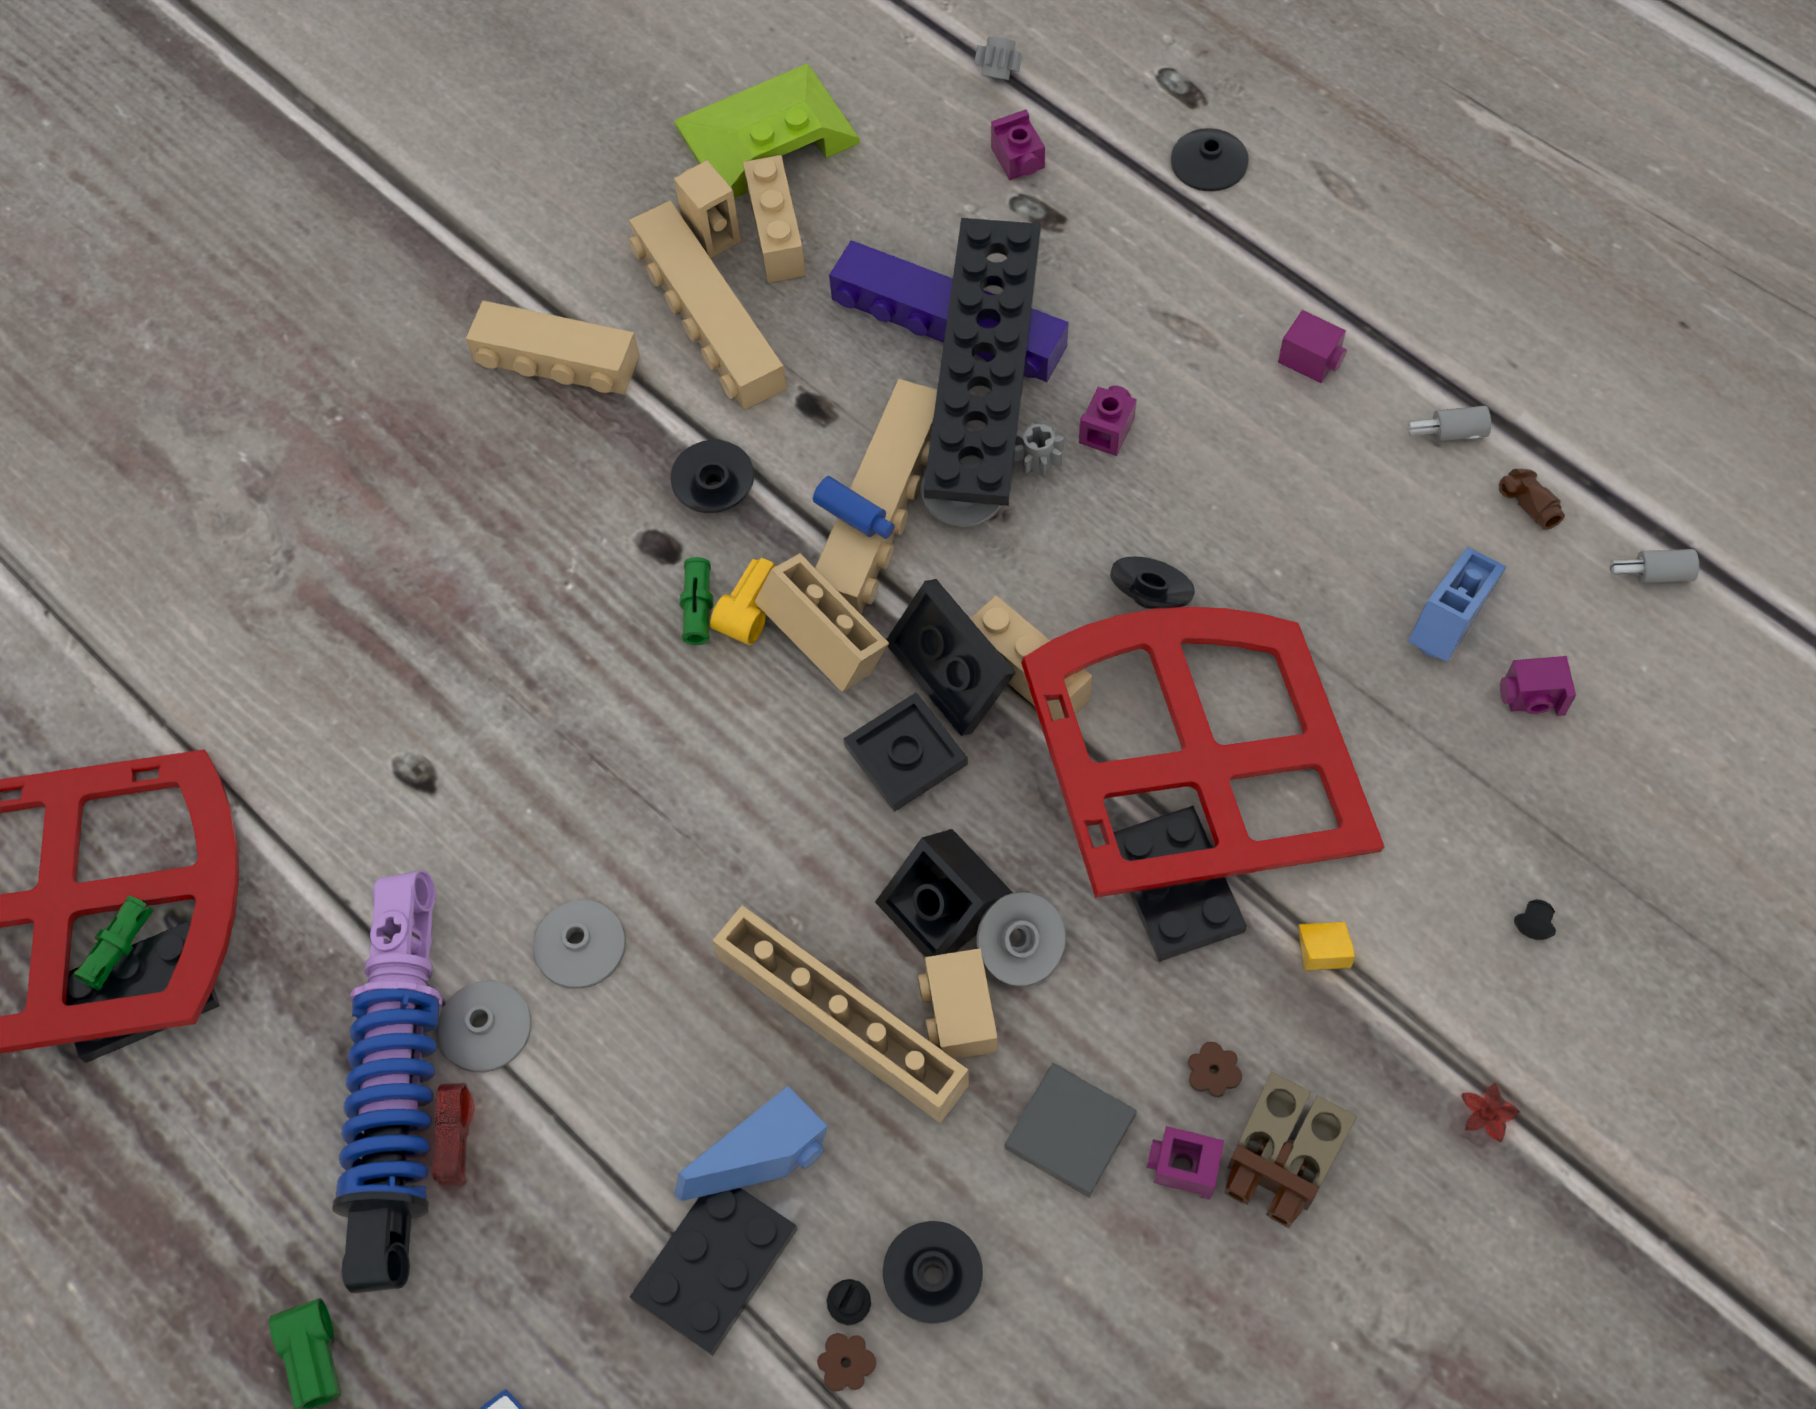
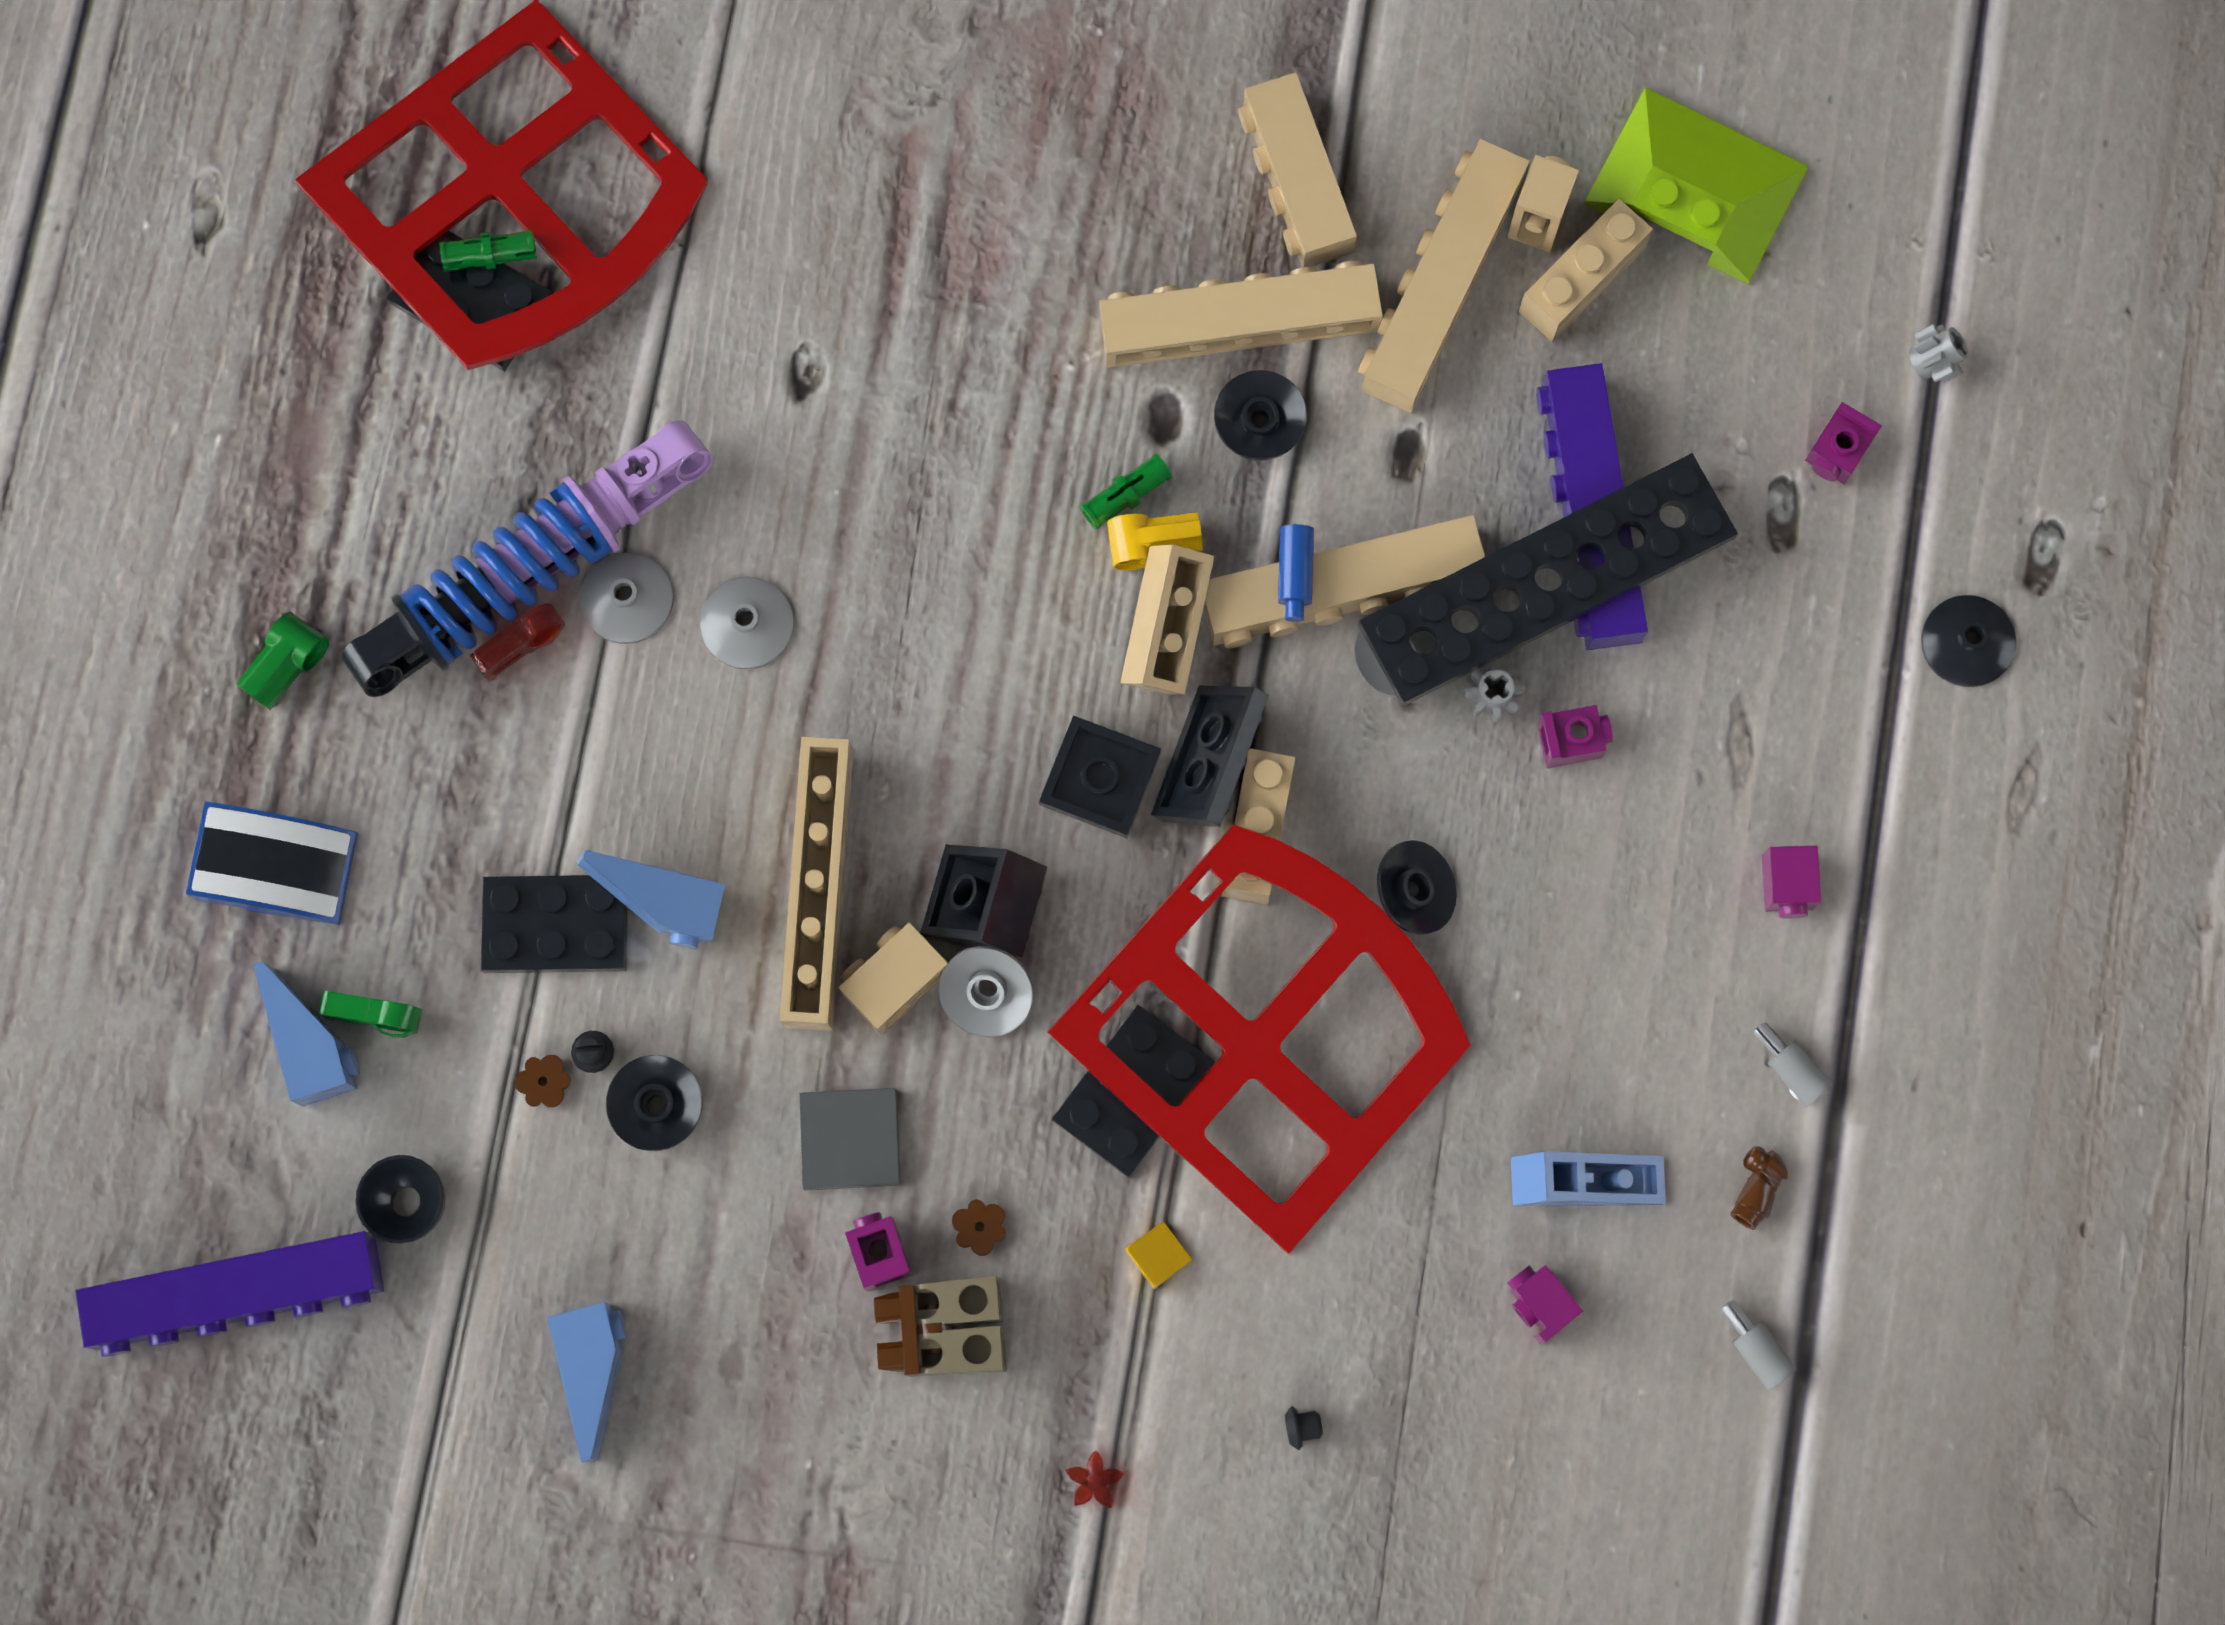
camera: 55 degrees right, 15 degrees up
none -> tan brick [1099,261,1383,368]

